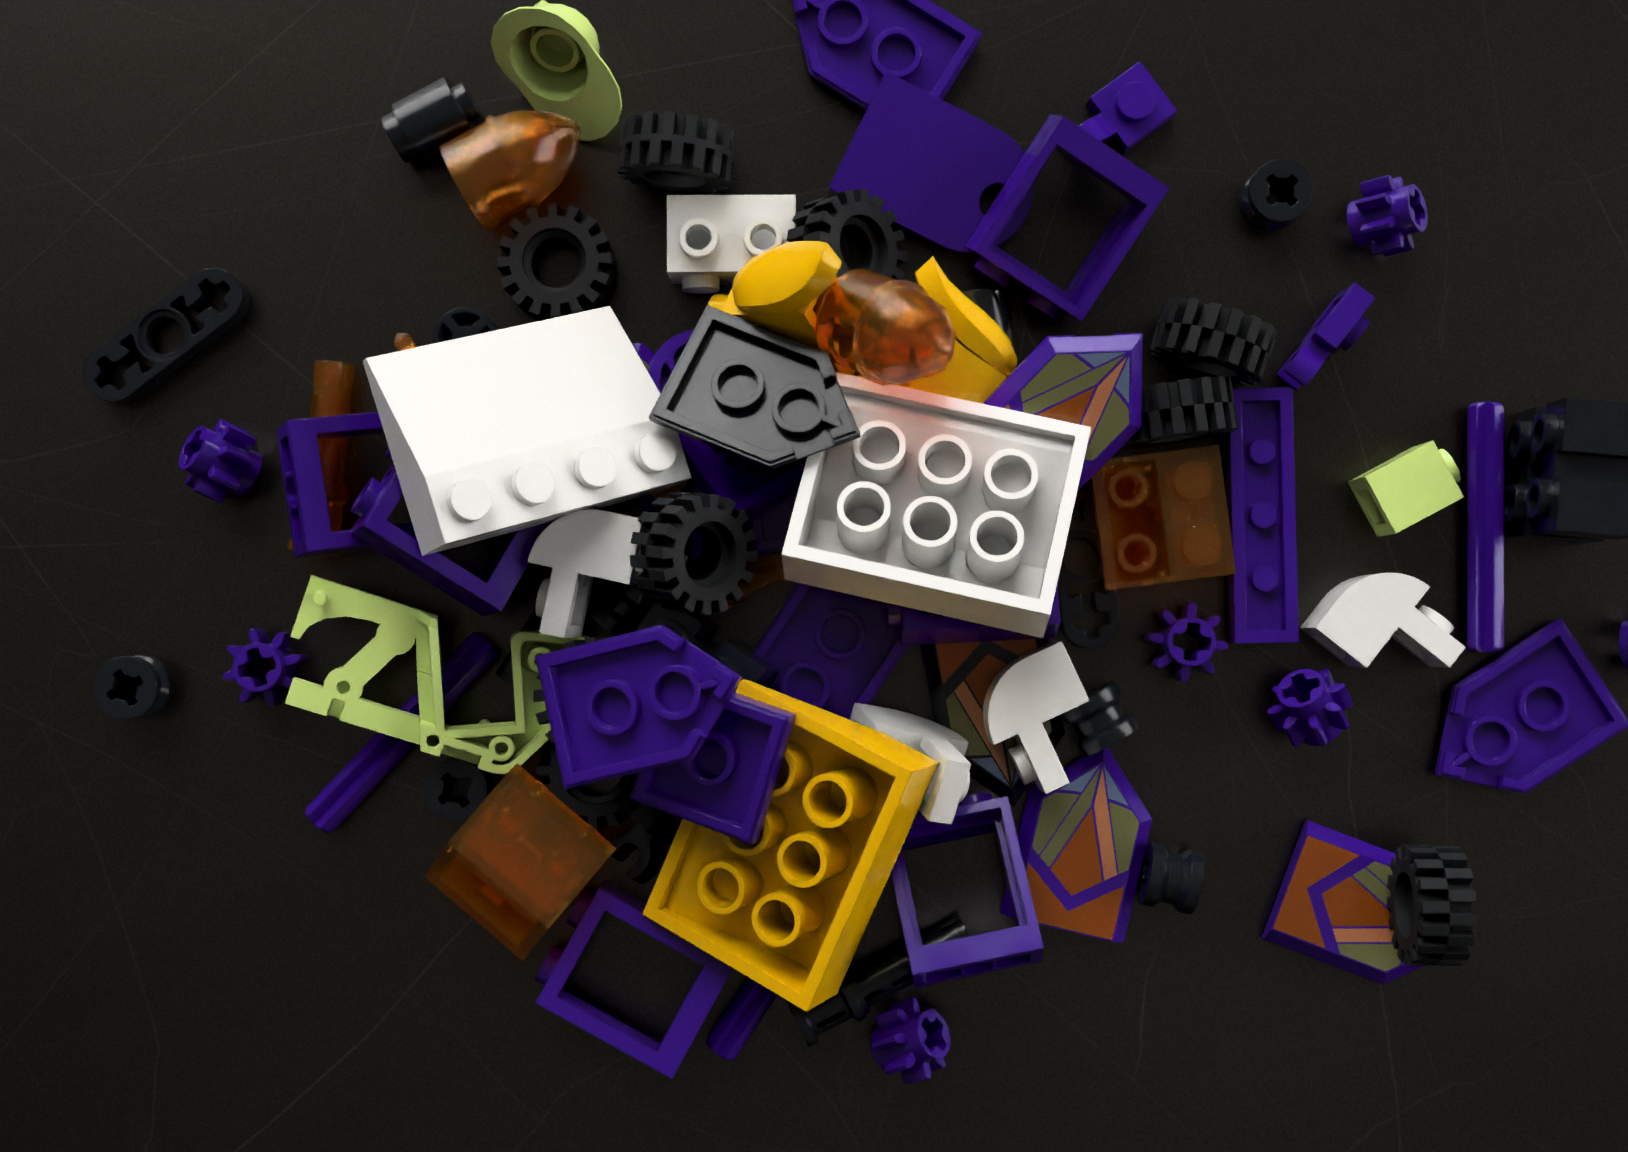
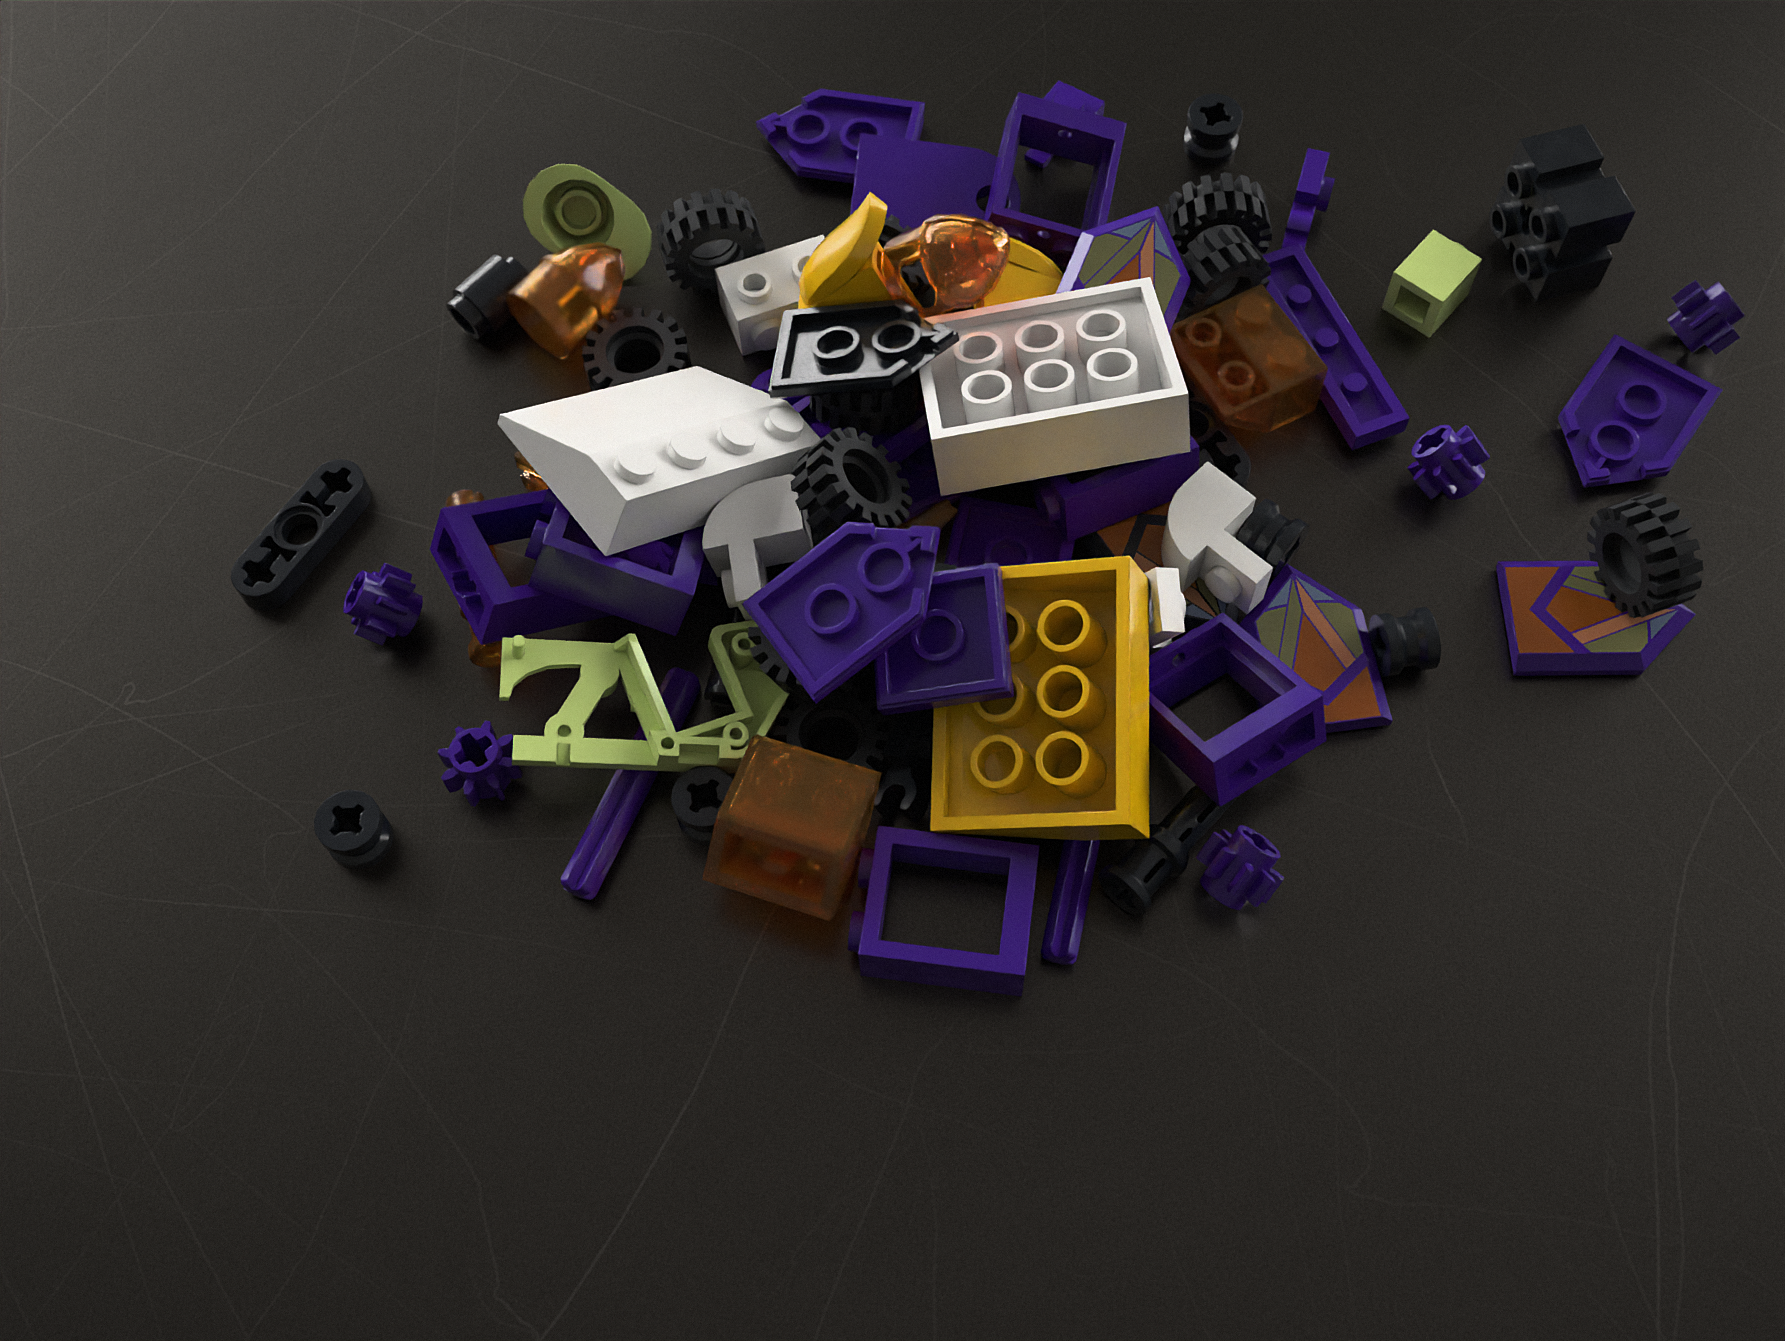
camera: 20 degrees left, 25 degrees down
dark purple gear [1144,602,1229,682] -> none
white brick [1300,573,1466,668] -> none
dark purple gear [1347,174,1428,257] -> none
dark purple axle [1467,401,1504,652] -> none

